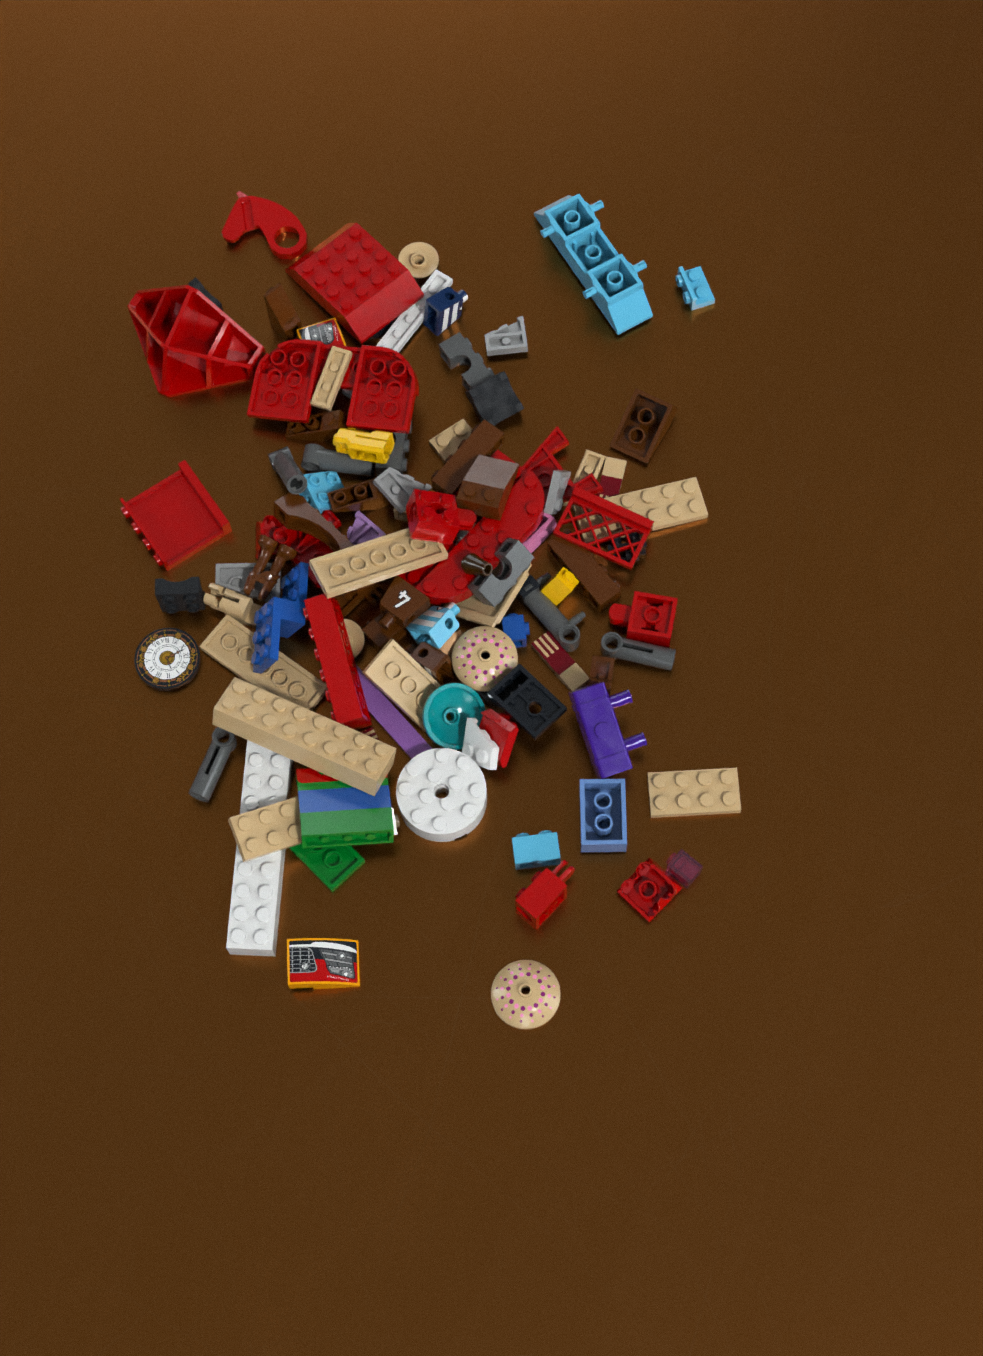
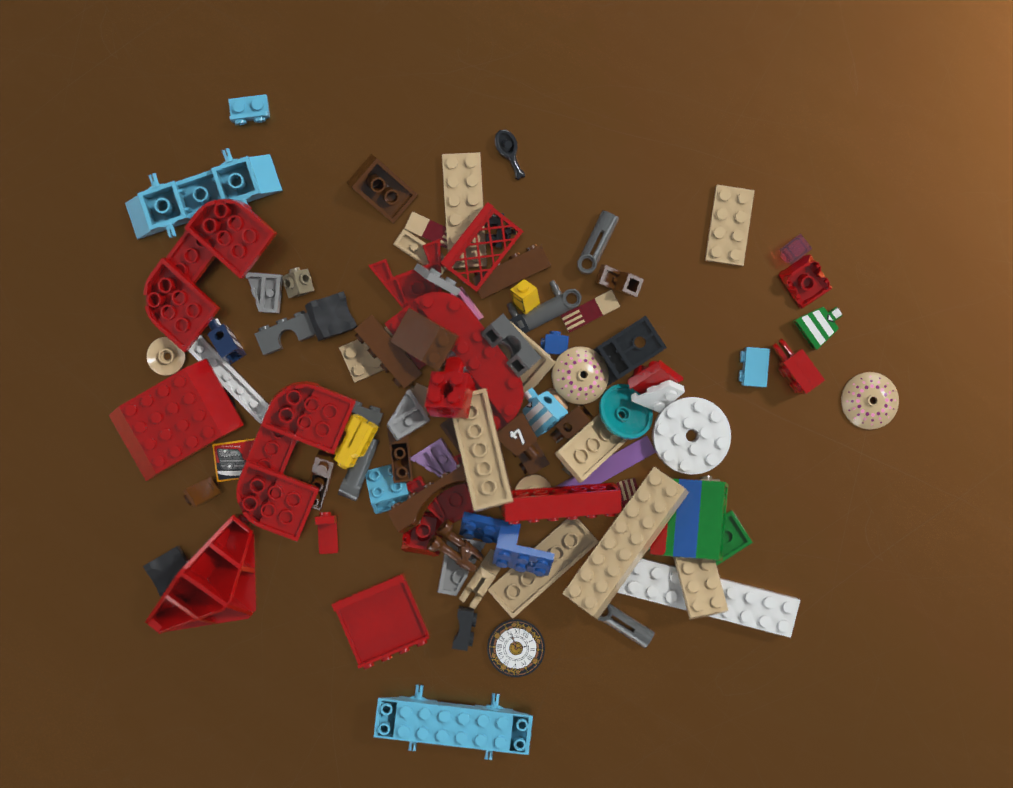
camera: 85 degrees left, 20 degrees up
red animal [222,191,308,260] -> none
dark grey piece [268,446,307,495] -> none
slope [287,938,360,989] -> none
tan tile [310,346,353,411] -> none
dark brown cone [461,553,493,576] -> none
dark purple piece [568,682,647,779] -> none
medium blue brick [579,779,627,852] -> none
red brick [608,591,678,648] -> none
none -> red plate [143,199,277,352]
none -> dark tan brick [282,267,314,299]
none -> red bracket [315,512,339,554]
none -> medium azure piece [374,684,533,760]
none -> black piece [495,130,526,180]
none -> torso [793,306,843,351]

